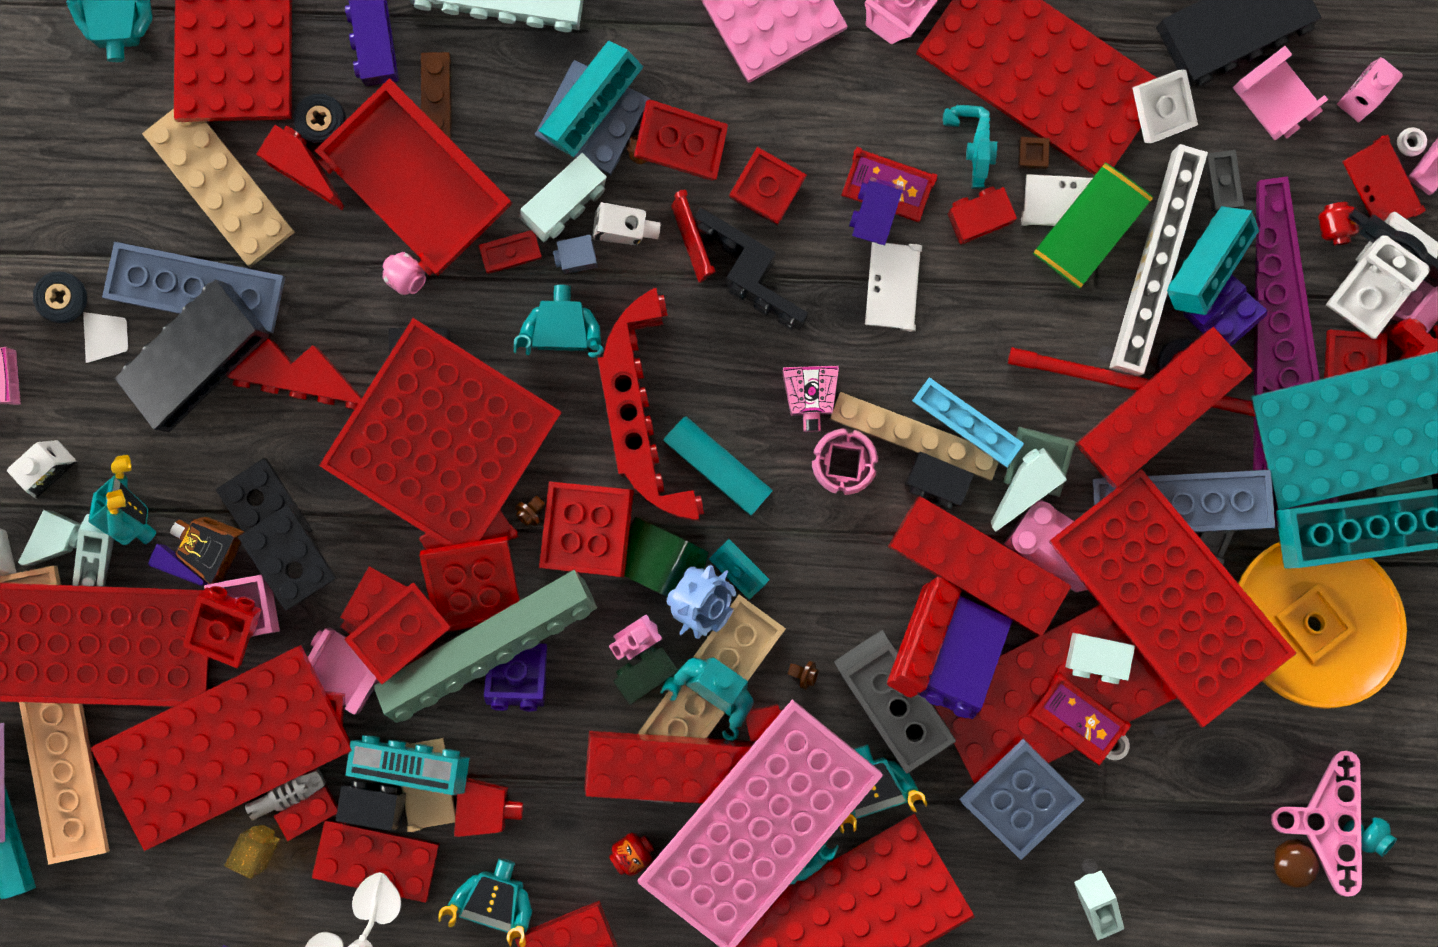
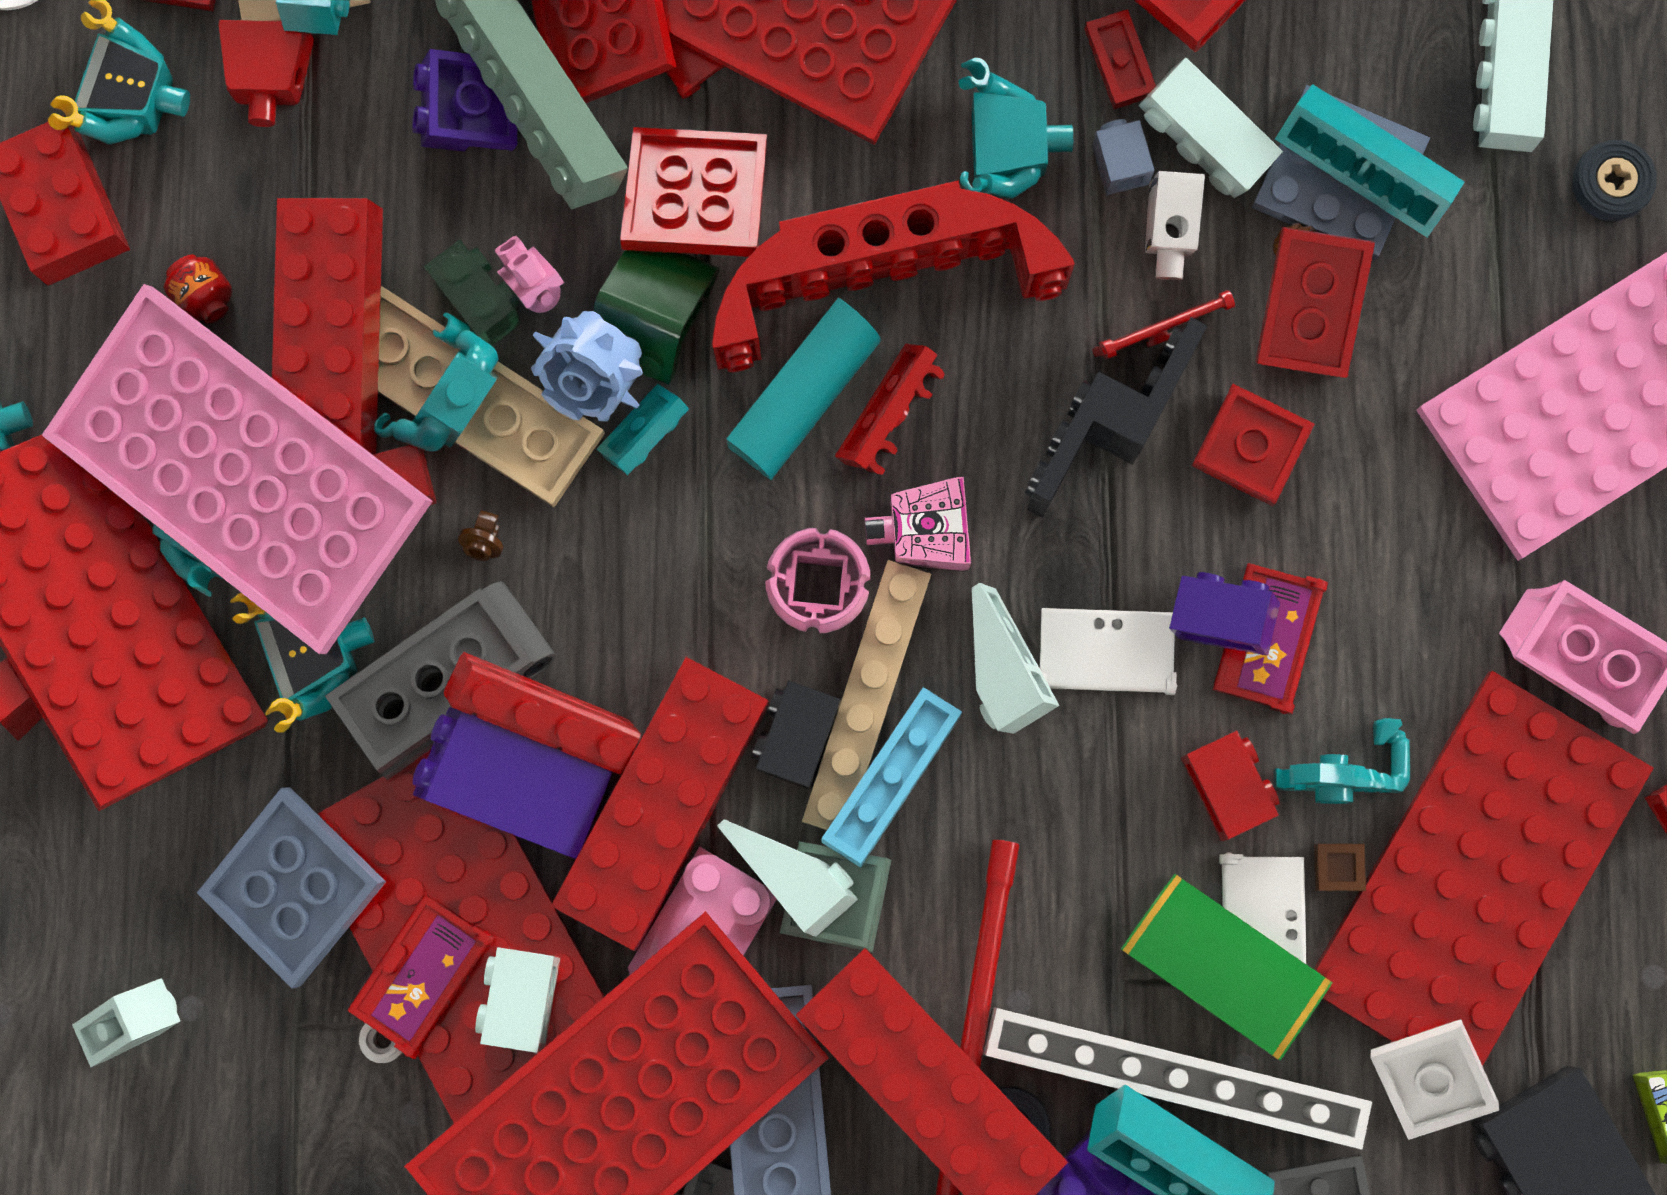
camera: 90 degrees right, 5 degrees down
reddish brown plate [515,495,545,526] -> none
none -> red plate [835,343,945,475]
none -> light aqua slope [972,583,1059,734]

